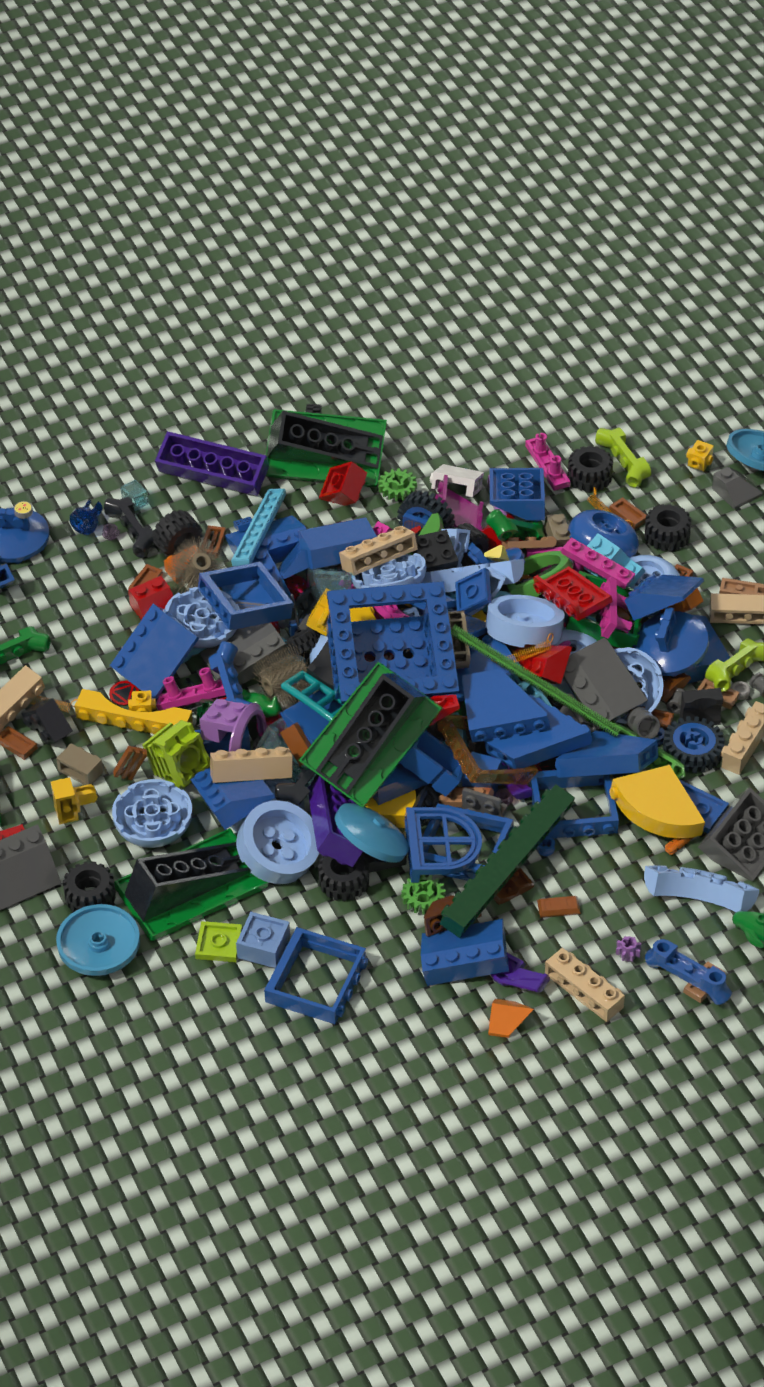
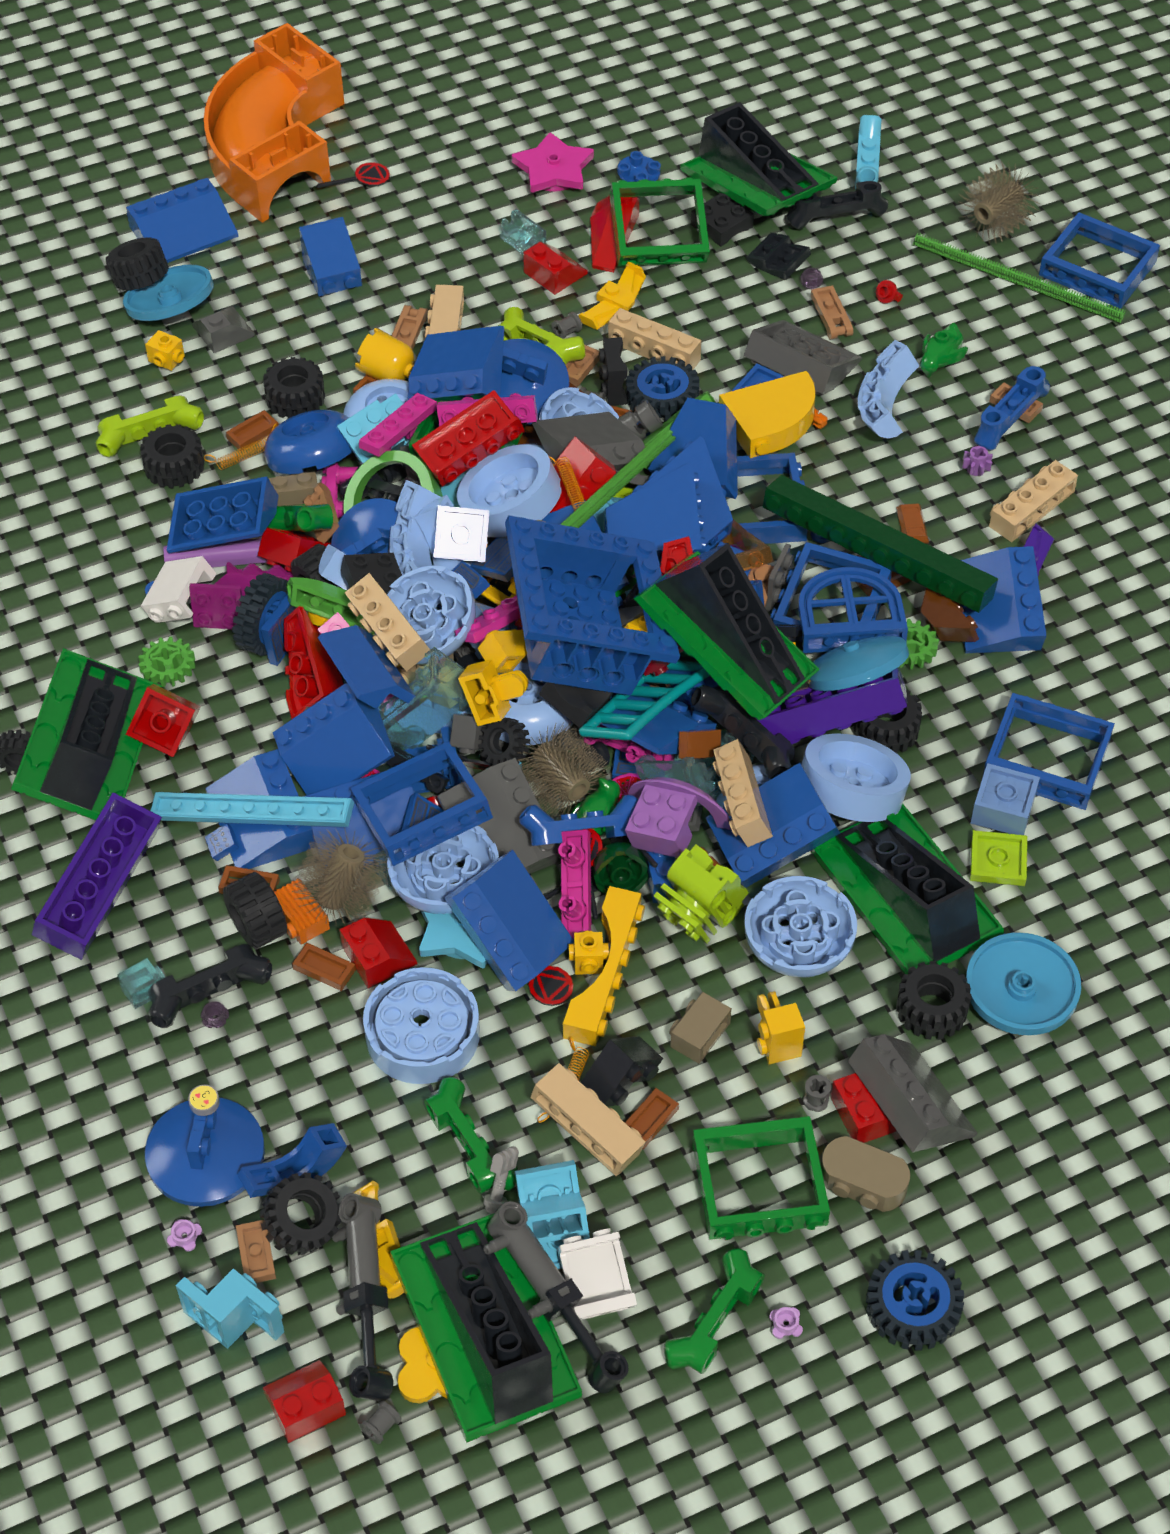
camera: 90 degrees left, 5 degrees up
clear blue piece [70,500,103,535] -> none
dark orange tile [113,746,147,780] -> none
light yellow slope [484,545,509,562] -> none
orange slope [488,999,534,1038] -> none
dark pink plate [525,433,570,491] -> none
none -> yellow cylinder [355,328,414,380]
none -> light blue brick [363,967,480,1084]
none -> dark grey bush [803,1075,831,1112]

